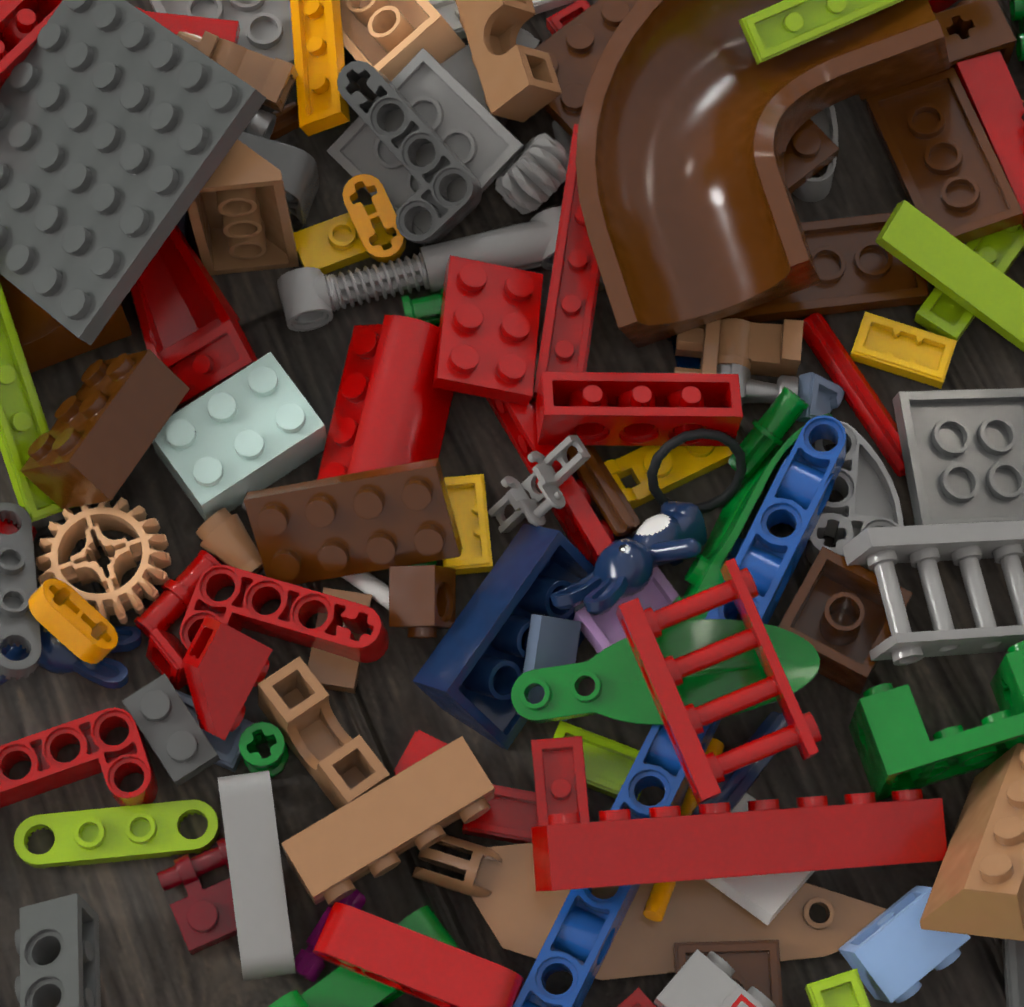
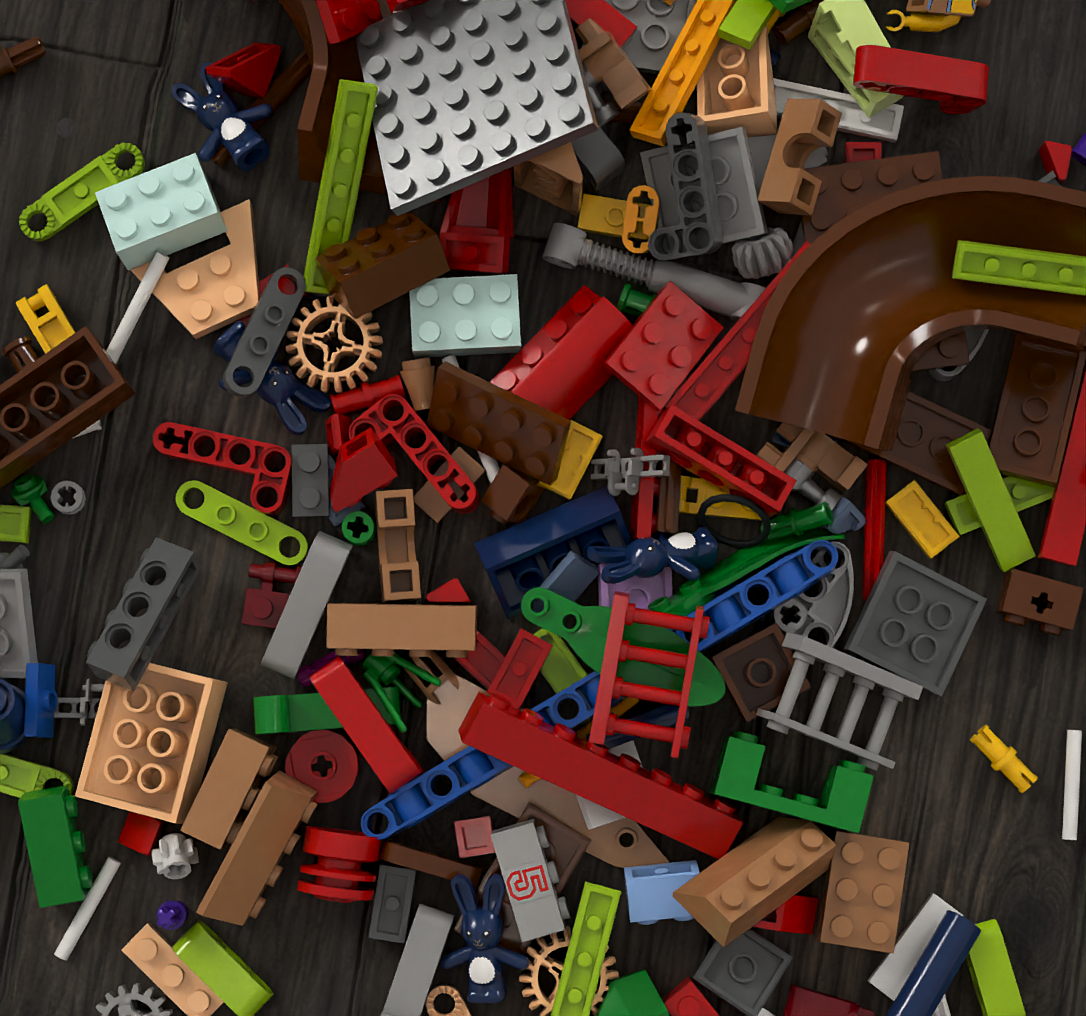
camera: 30 degrees right, 15 degrees up
light orange beam [28,579,118,664] -> none
none -> green plant [362,651,441,733]

